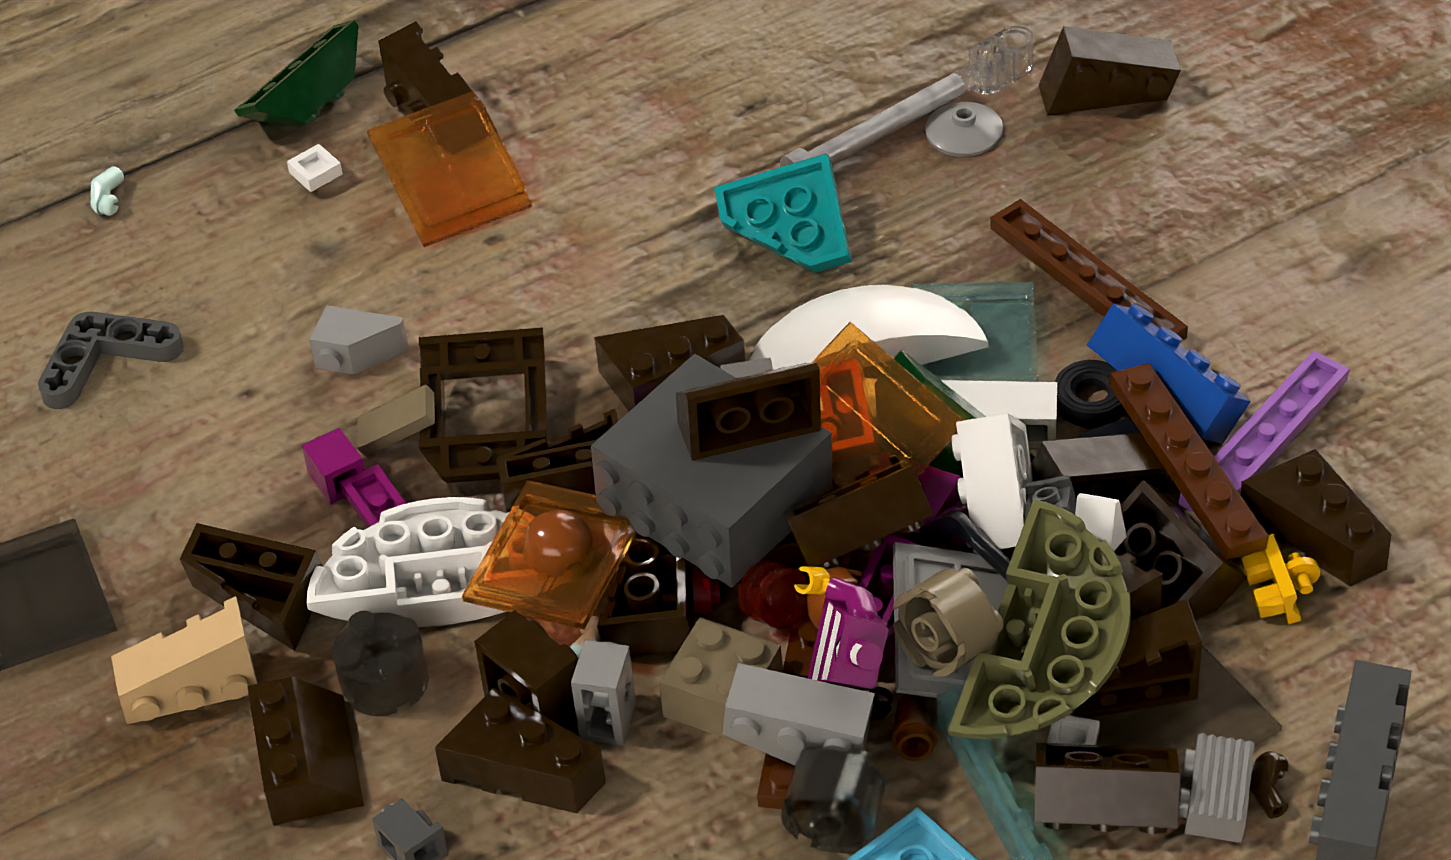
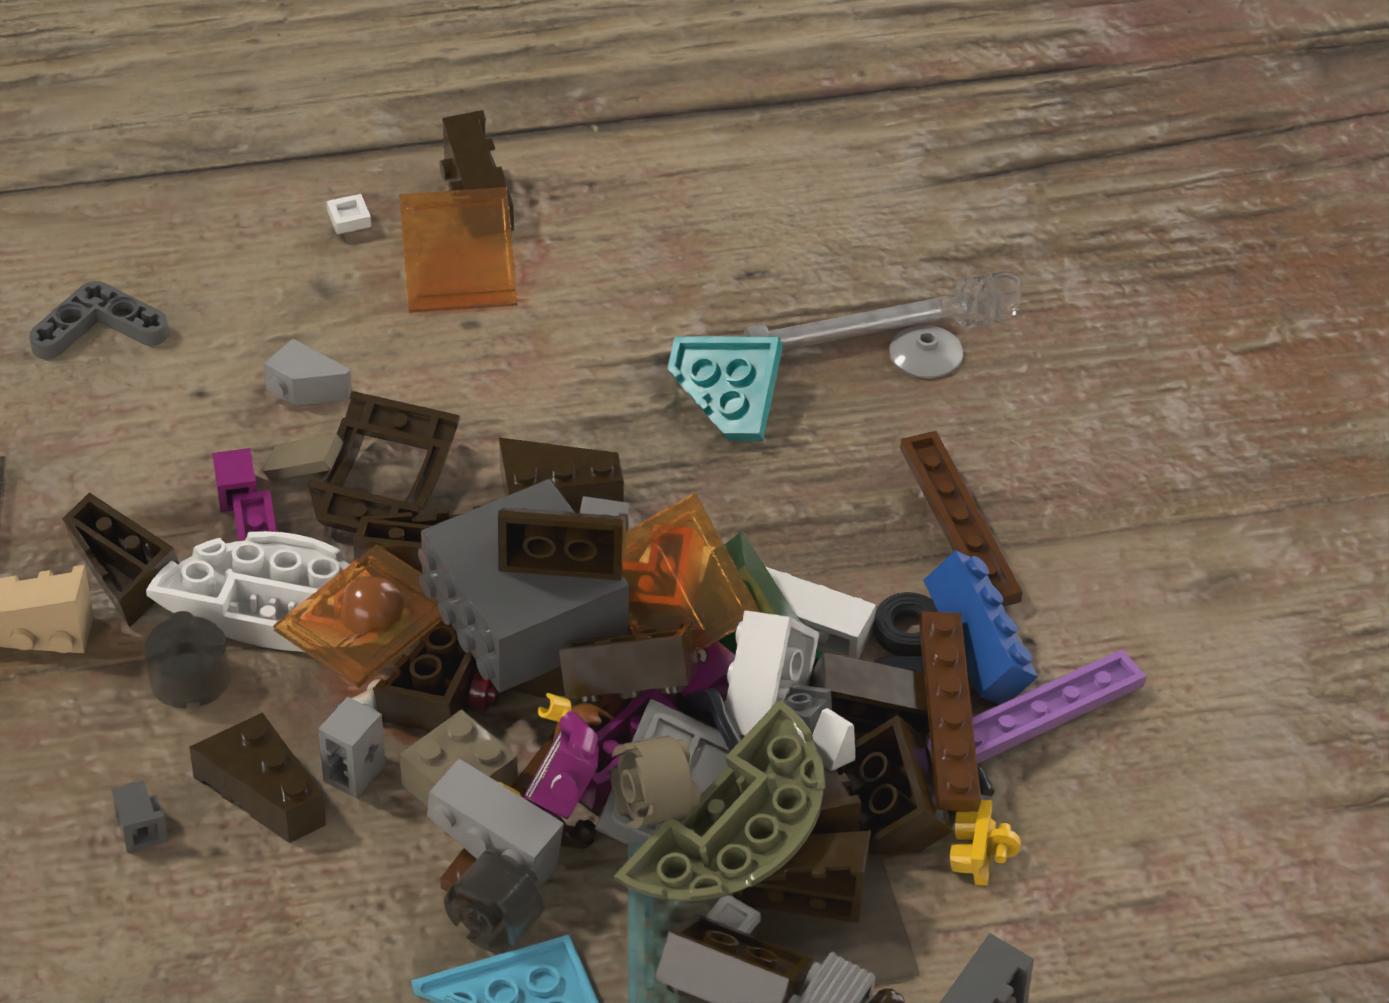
camera: 15 degrees right, 0 degrees up
light aqua arm [91,167,124,216] -> none
dark green wedge [234,20,359,126] -> none
dark brown slope [247,677,364,825] -> none
dark brown brick [474,610,578,729] -> none
clear red wheel [739,560,808,629] -> none
white brick [749,285,989,370] -> none
reddish brown cone [891,694,938,761] -> none
clear light blue piece [911,282,1038,382] -> none
dark brown wedge [1038,26,1181,115] -> none
dark brown wedge [1240,449,1392,586] -> none

